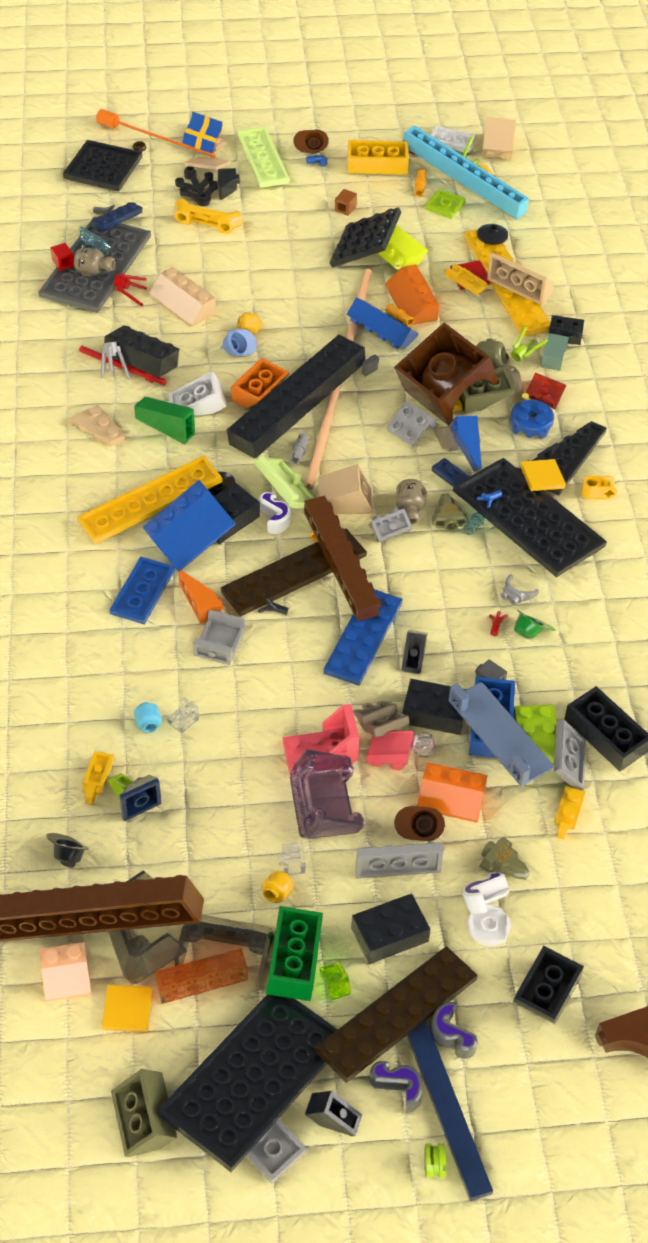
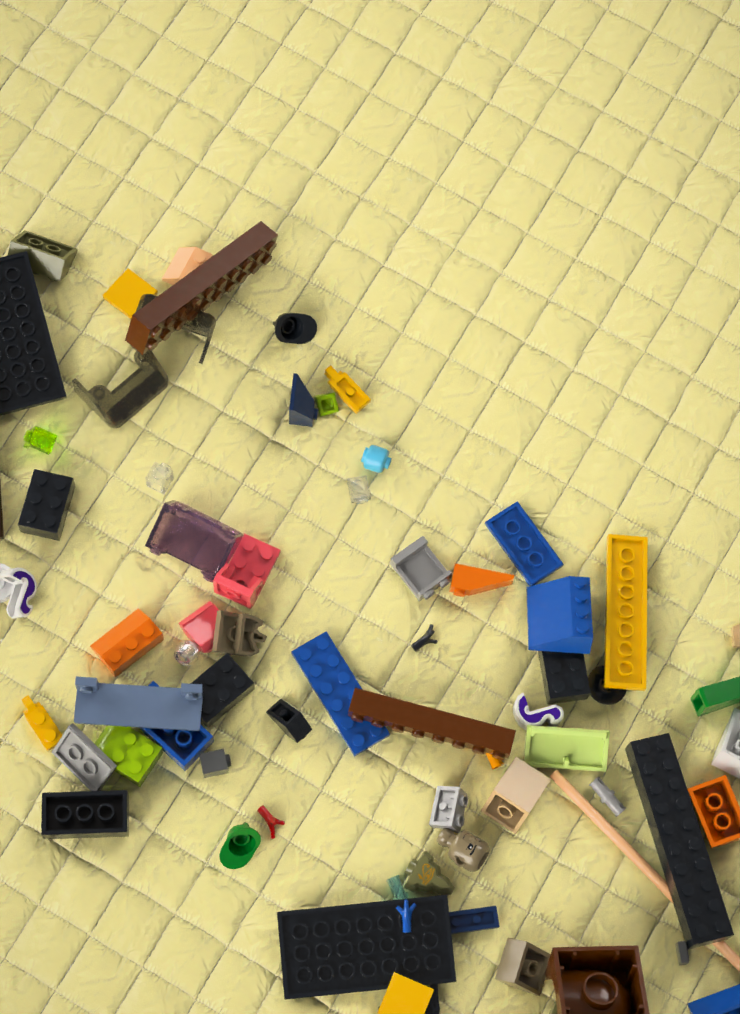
camera: 120 degrees right, 20 degrees up
clear orange brick [154,948,248,1004] -> none
dark brown plate [221,528,367,617] -> none
yellow head [261,871,293,903] -> none
green brick [266,906,323,1001] -> none
light grey plate [355,842,444,879] -> none
light grey bracket [387,401,438,446] -> none
reddish brown piece [394,806,445,841] -> none
blue slope [450,416,482,472] -> none
olive rock [479,837,530,880] -> none
light grey helmet [501,574,539,605] -> none

